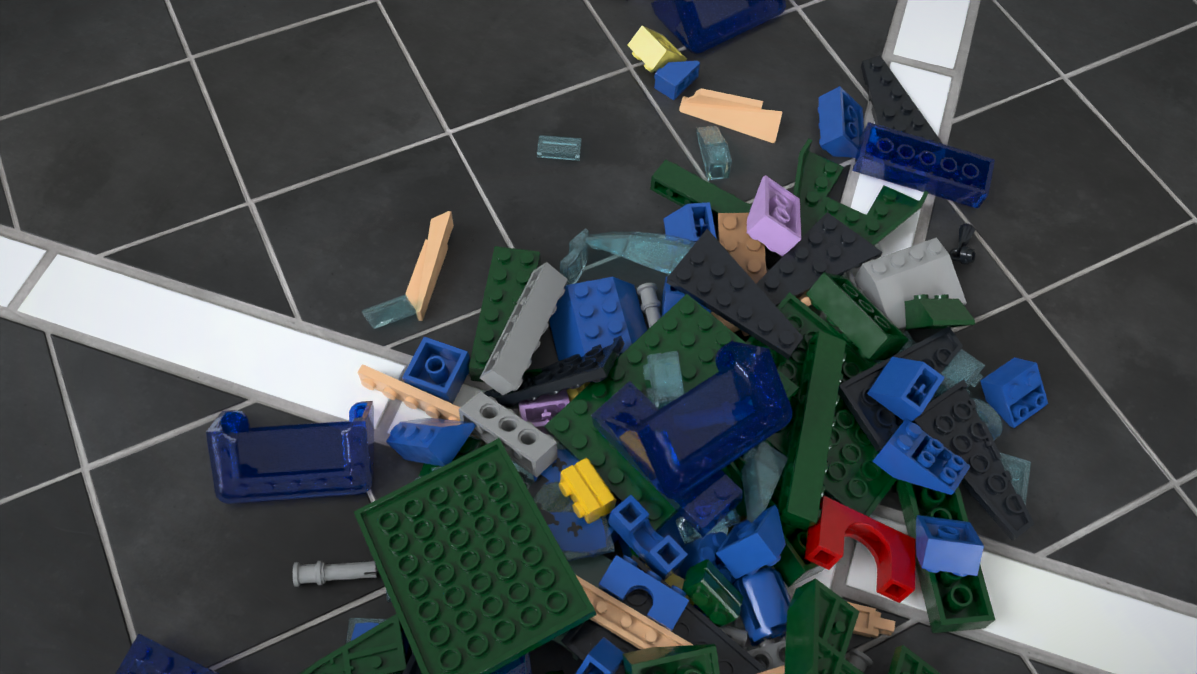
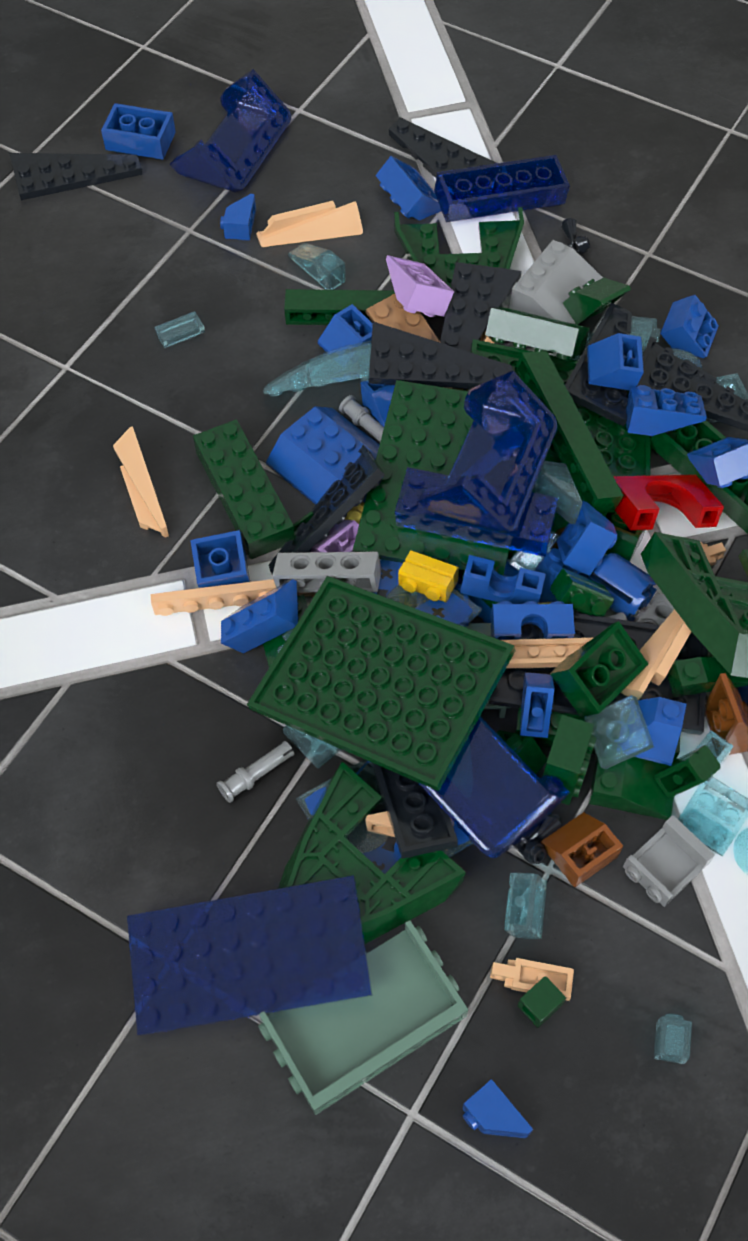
camera: 30 degrees left, 0 degrees up
clear blue windscreen [206,401,374,504] -> none
clear light blue slope [362,294,416,329] -> none
light grey brick [480,262,568,395] -> none
clear light blue slope [560,228,589,287] -> none
light yellow slope [628,26,687,73] -> none
clear light blue brick [643,351,685,412] -> none

